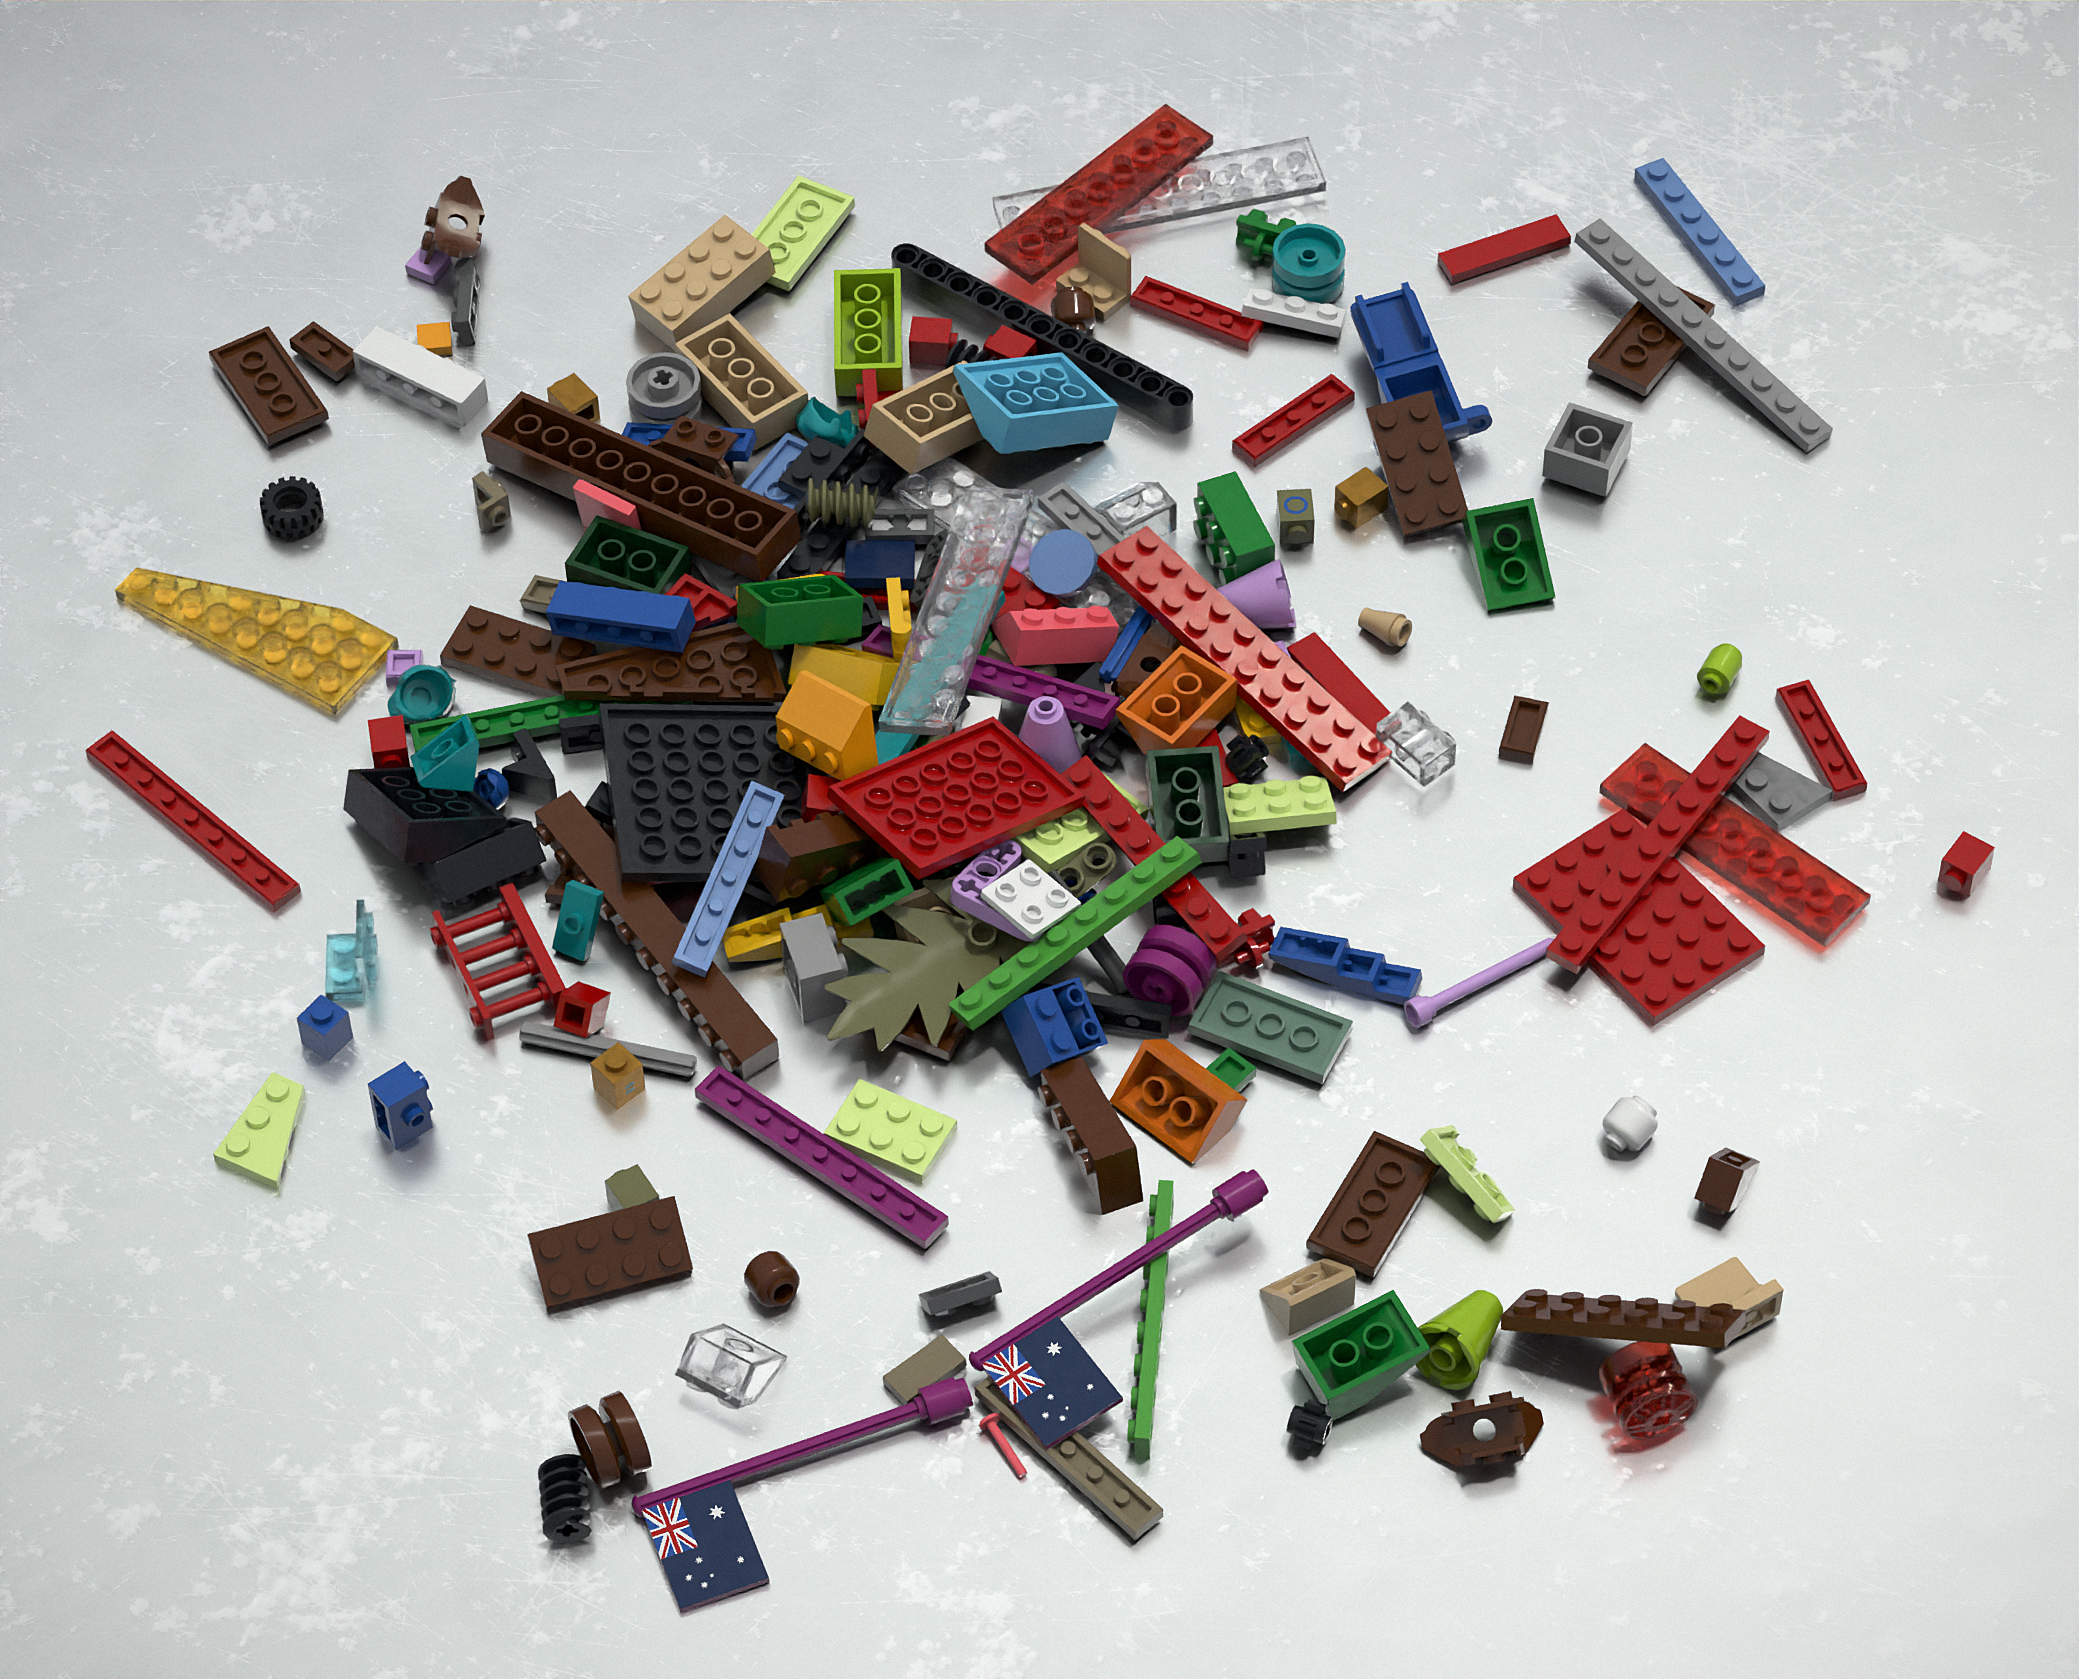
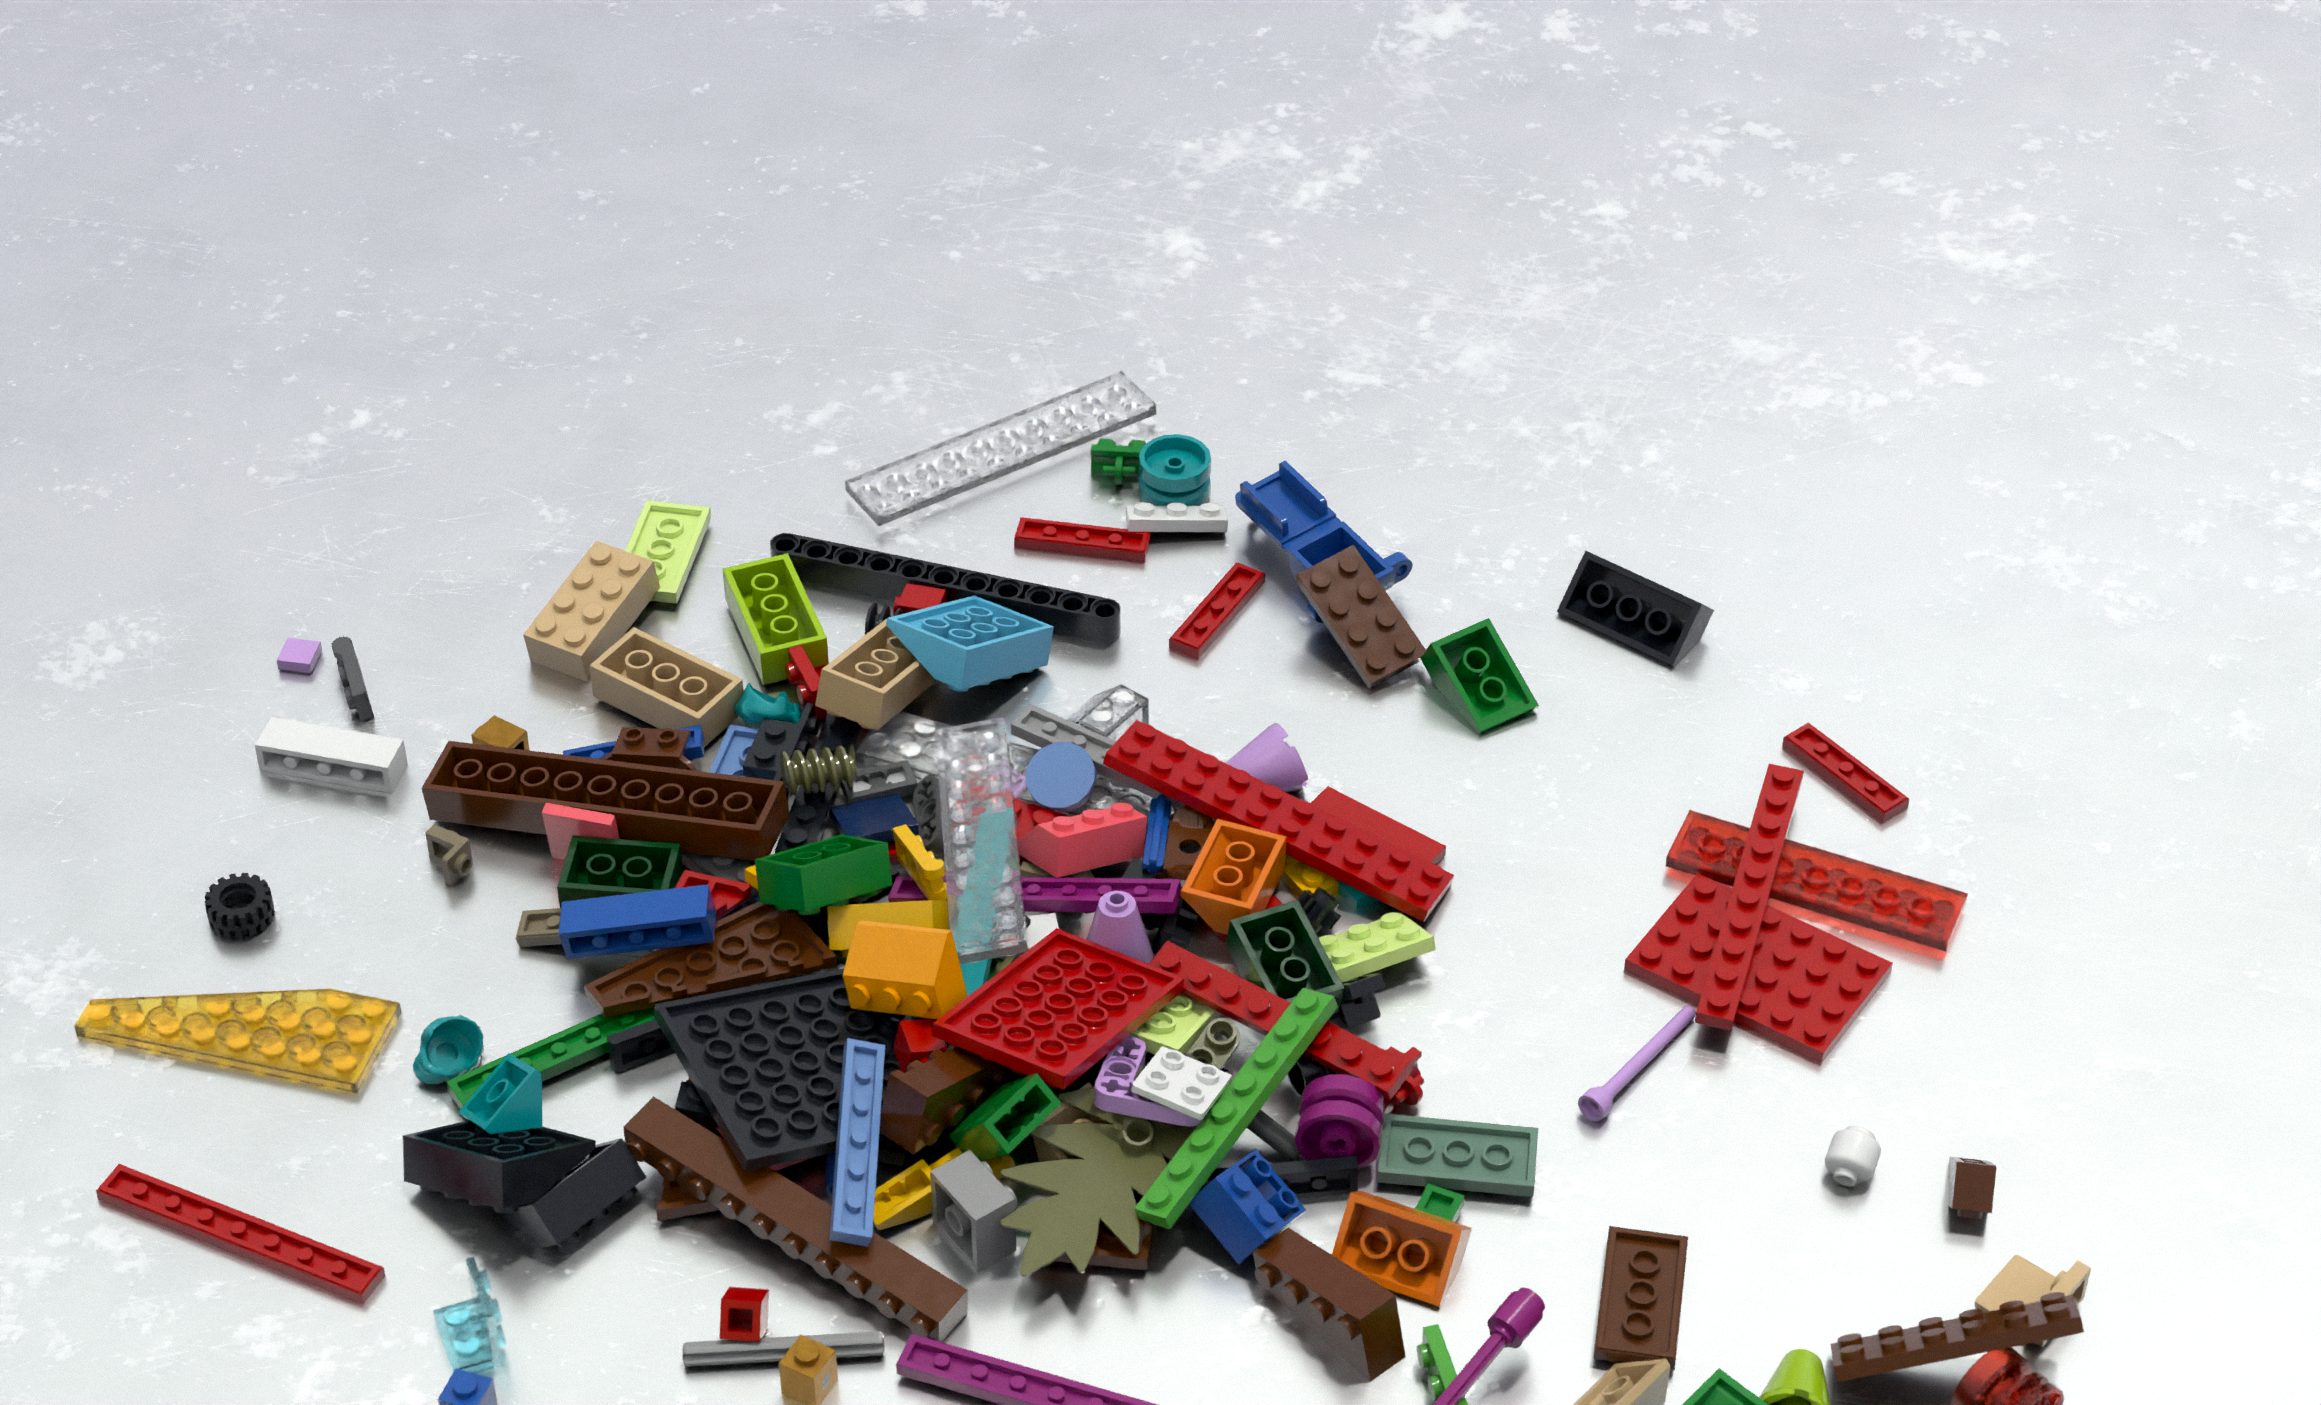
camera: 20 degrees left, 10 degrees down
reddish brown piece [209,326,329,445] -> none
reddish brown plate [289,321,355,381] -> none
red brick [368,715,410,768] -> none
lavender tile [385,650,423,685] -> none
light orange tile [417,322,452,355] -> none
reddish brown piece [420,176,485,264] -> none
red fence [429,883,566,1040] -> none
reddish brown plate [440,605,597,698] -> none
blue plate [473,768,509,810] -> none
black slope [502,728,557,802] -> none
teal plate [552,880,604,961] -> none
light grey wheel [626,352,703,425] -> none
yellowish green plate [824,1079,957,1183] -> none
red brick [909,316,959,366] -> none
clear red plate [984,104,1213,285] -> none
reddish brown head [1051,286,1096,334] -> none
tan bracket [1056,223,1131,322] -> none
green brick [1193,471,1275,586] -> none
blue slope [1268,926,1423,1005] -> none
olive brick [1276,489,1315,544] -> none
pearl gold brick [1334,467,1389,528] -> none
tan cone [1358,607,1412,647] -> none
clear brick [1376,702,1457,787] -> none
yellowish green wing [1419,1125,1515,1223] -> none
red tile [1437,214,1571,283] -> none
reddish brown tile [1499,695,1549,763] -> none
light grey brick [1542,402,1633,497] -> none
light grey plate [1574,218,1833,453] -> none
reddish brown plate [1588,286,1715,396] -> none
medium blue plate [1634,158,1765,305] -> none
lime brick [1697,643,1742,694] -> none
flat silver wing [1730,752,1833,833] -> none
red brick [1938,831,1995,897] -> none
none -> black slope [1557,550,1714,667]

